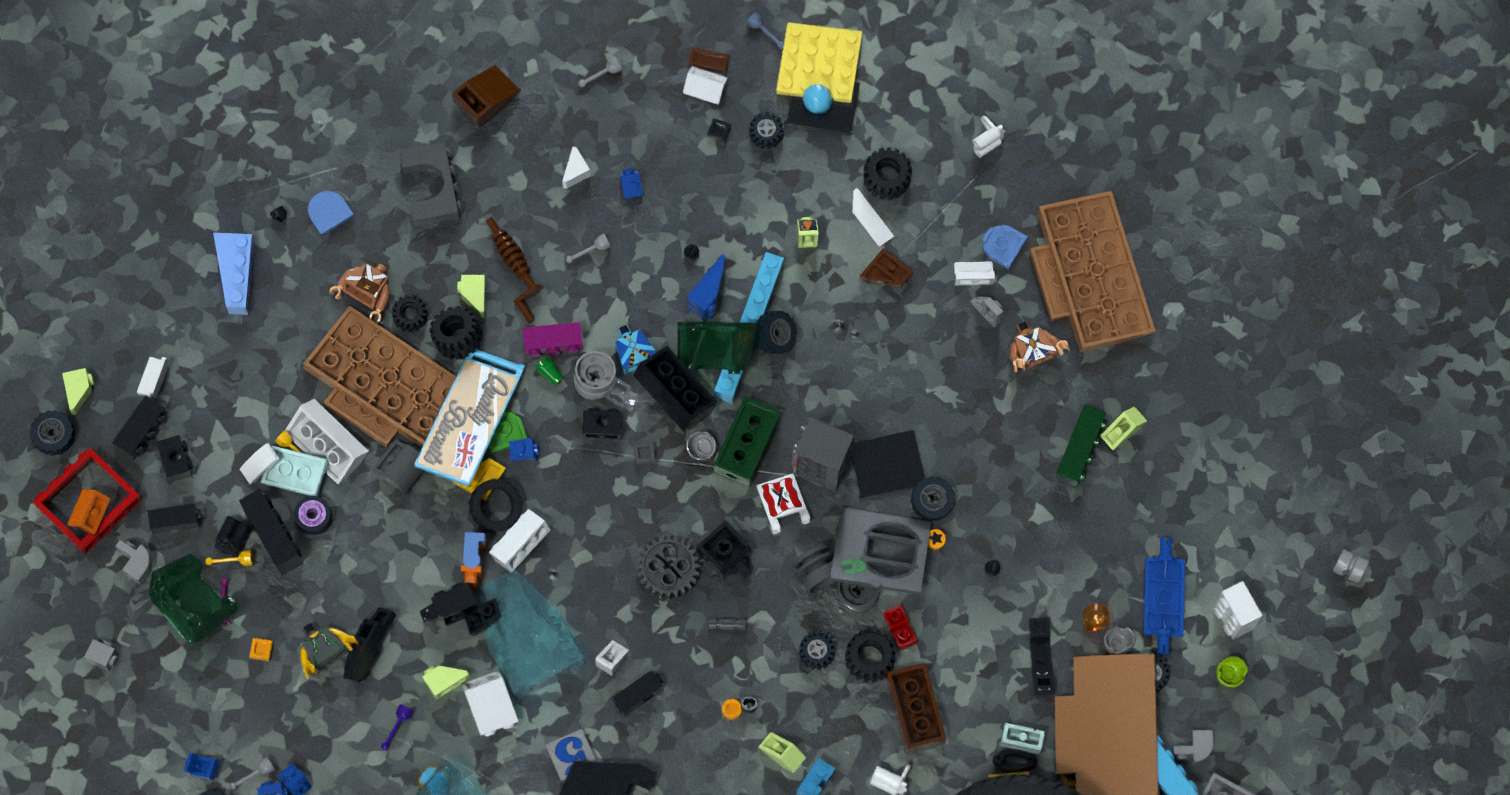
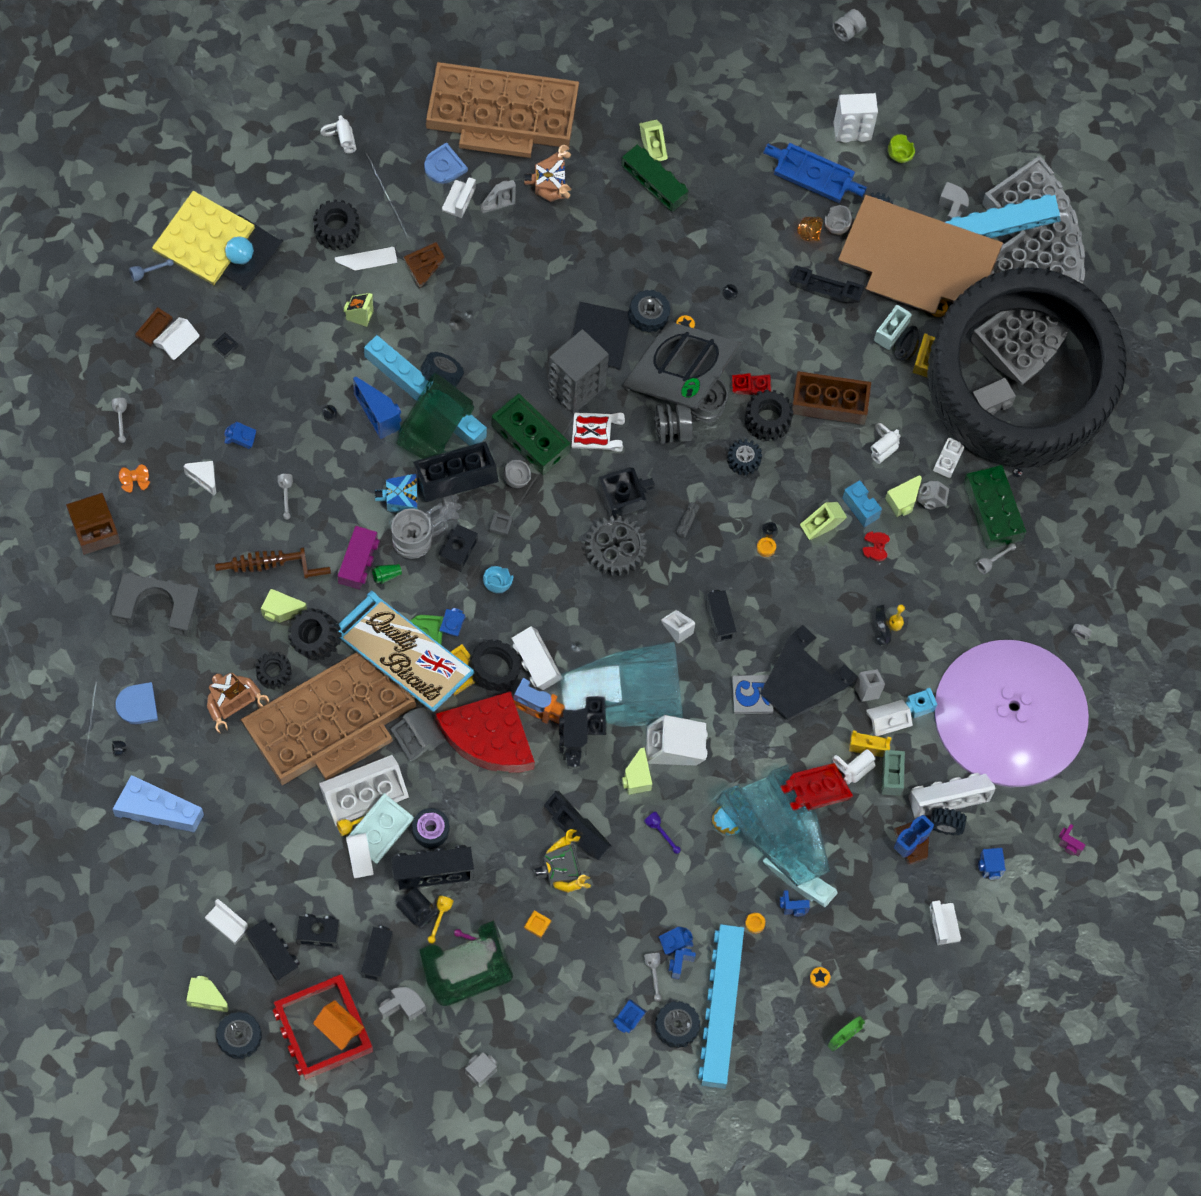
camera: 70 degrees left, 5 degrees down
black wheel [749,112,784,149] -> none
none -> orange piece [119,464,150,493]
none -> red brick [436,691,535,773]
none -> medium azure hair [483,566,514,593]

